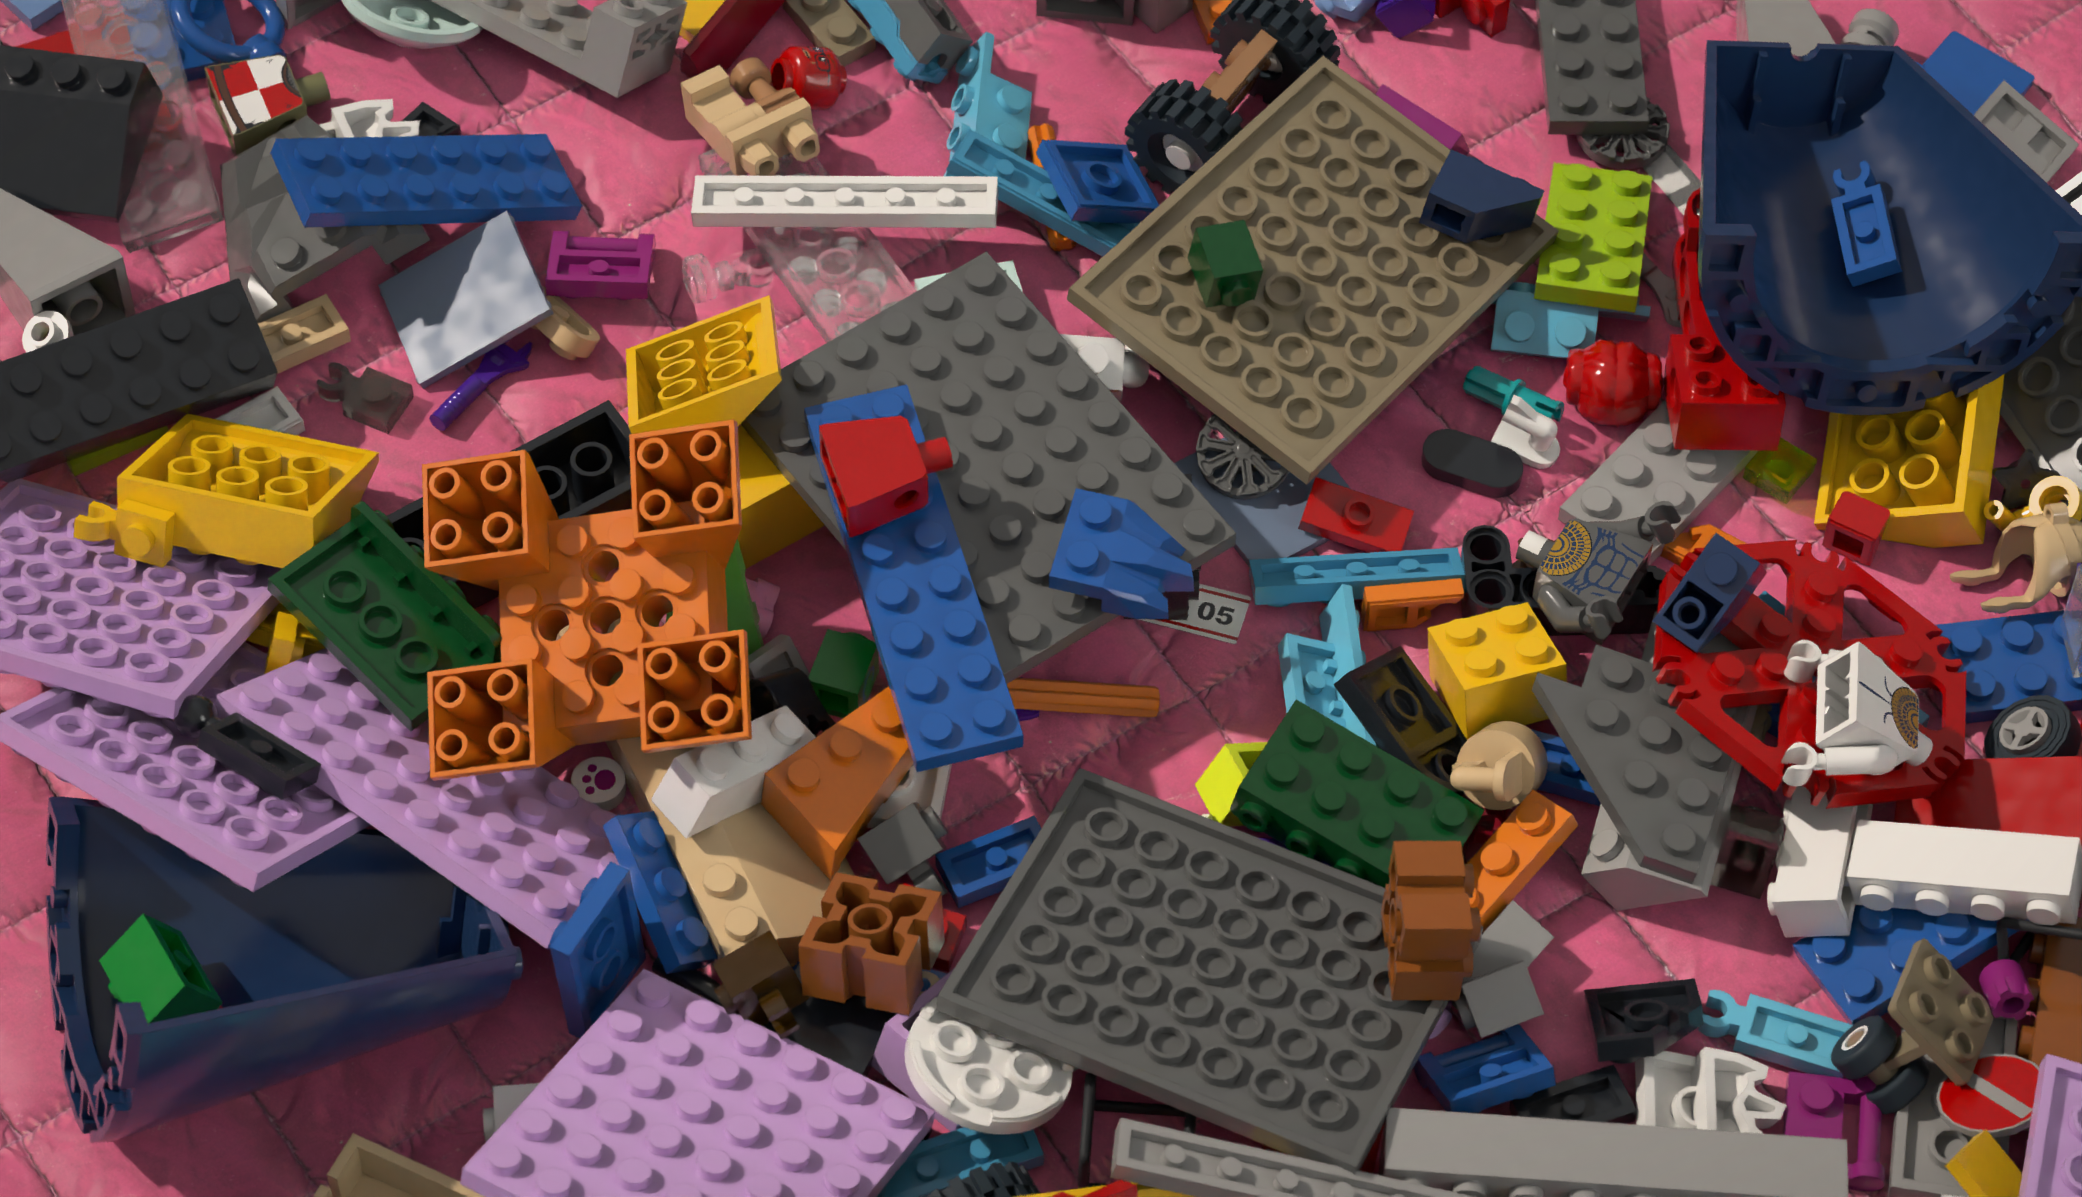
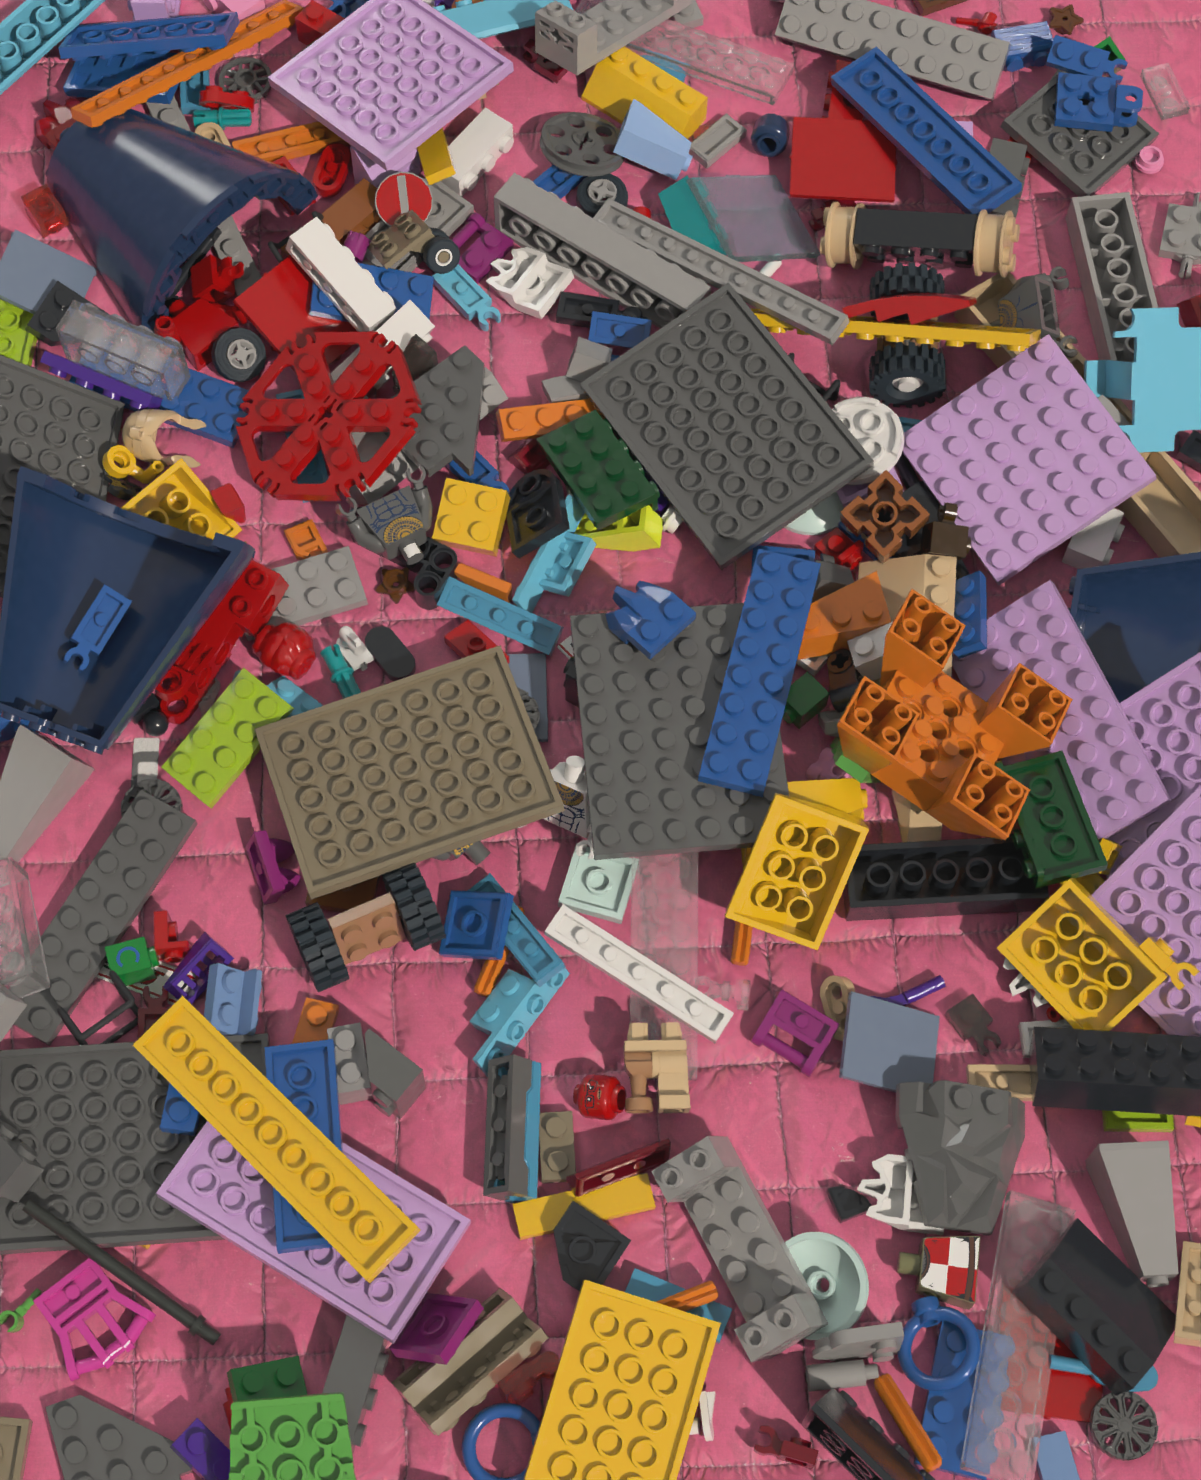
camera: 150 degrees left, 10 degrees up
white plate [22,311,74,352] -> none
black plate [174,695,321,800] -> none
blue plate [270,134,582,228] -> none
blue plate [549,861,646,1039] -> none
red torso [819,416,953,538] -> none
dark green brick [1188,220,1263,308] -> none
dark orange brick [1381,841,1481,1000] -> none
dark blue slope [1419,149,1545,243] -> none
tan piece [1450,721,1548,810] -> none
black plate [1584,979,1703,1064] -> none
dark blue slope [1652,533,1767,653] -> none
white torso [1781,640,1933,786] -> none

